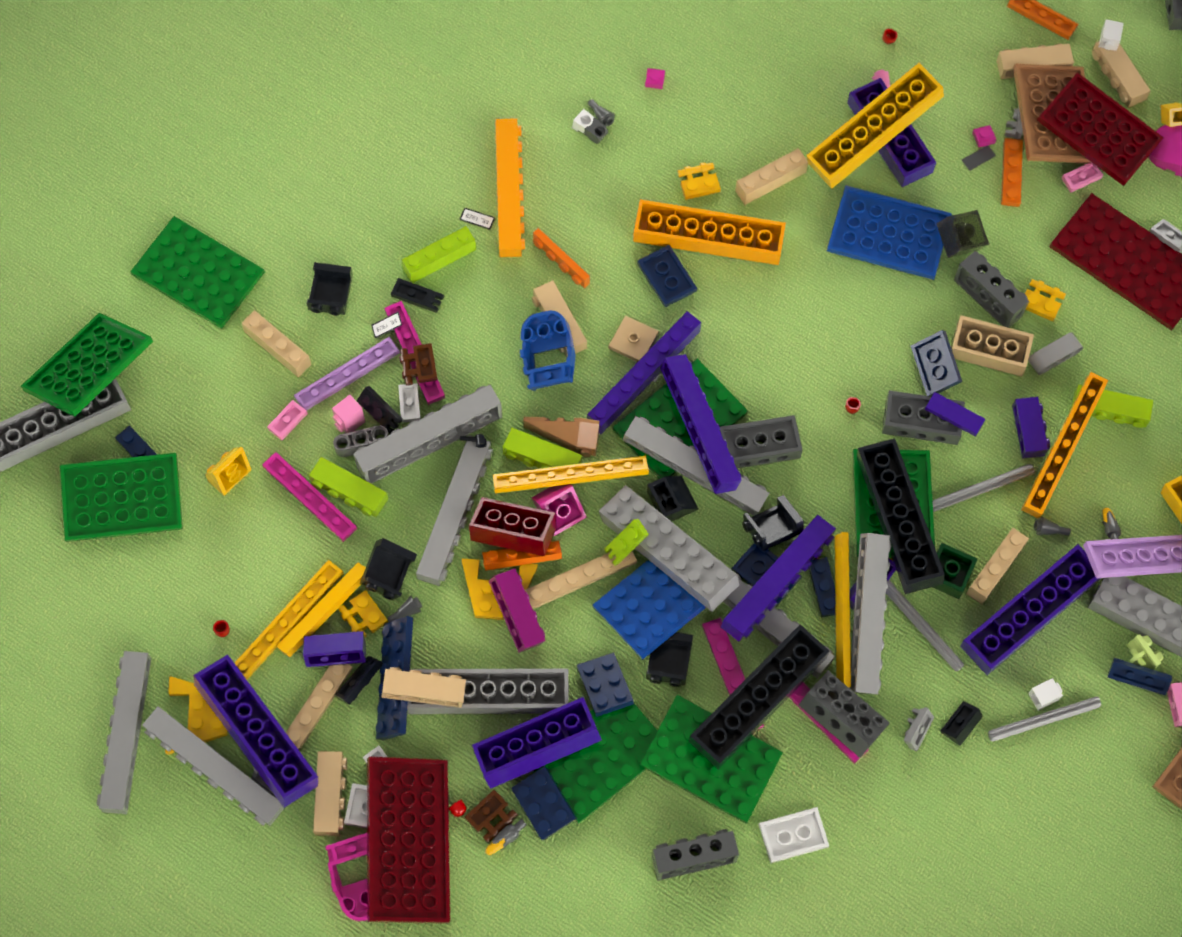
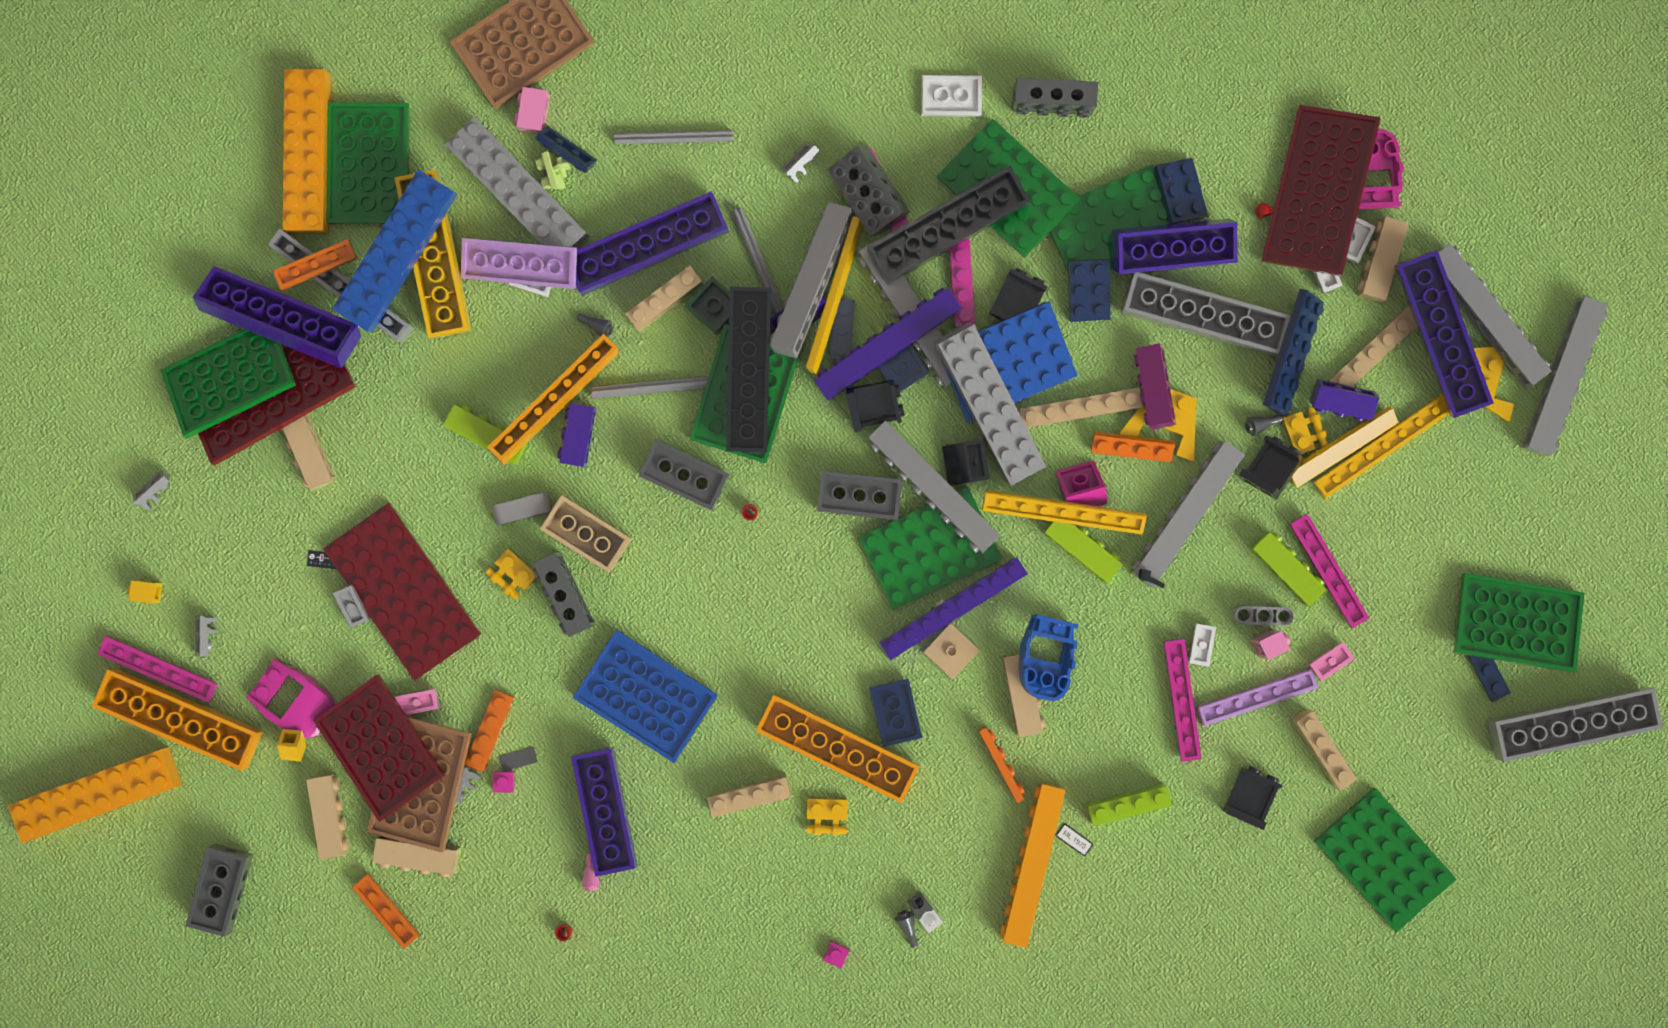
camera: 160 degrees left, 20 degrees up
green plate [21,313,153,417] -> none
yellow slope [205,447,251,496] -> none
red hinge [213,620,230,638] -> none
black hinge [335,656,383,705] -> none
light grey brick [353,385,502,484] -> none
black hinge [356,386,403,434] -> none
white sticker [371,312,402,338] -> none
tan brick [381,667,466,708] -> none
black hinge [391,278,444,313] -> none
reddish brown plate [399,343,438,386] -> none
reddish brown plate [464,790,518,843] -> none
dark red brick [469,497,557,556] -> none
dark grey piece [485,819,527,855] -> none
medium nougat wedge [523,417,600,457] -> none
lime hinge [604,519,649,566] -> none
dark purple brick [660,354,742,494] -> none
yellow brick [806,63,944,189] -> none
plate [911,330,962,397] -> none
dark purple tile [925,392,985,437] -> none
clear smoke brick [936,210,989,258] -> none
black slope [941,701,983,746] -> none
white brick [1028,678,1063,711] -> none
white brick [1099,19,1124,51] -> none
dark grey piece [1102,507,1121,539] -> none

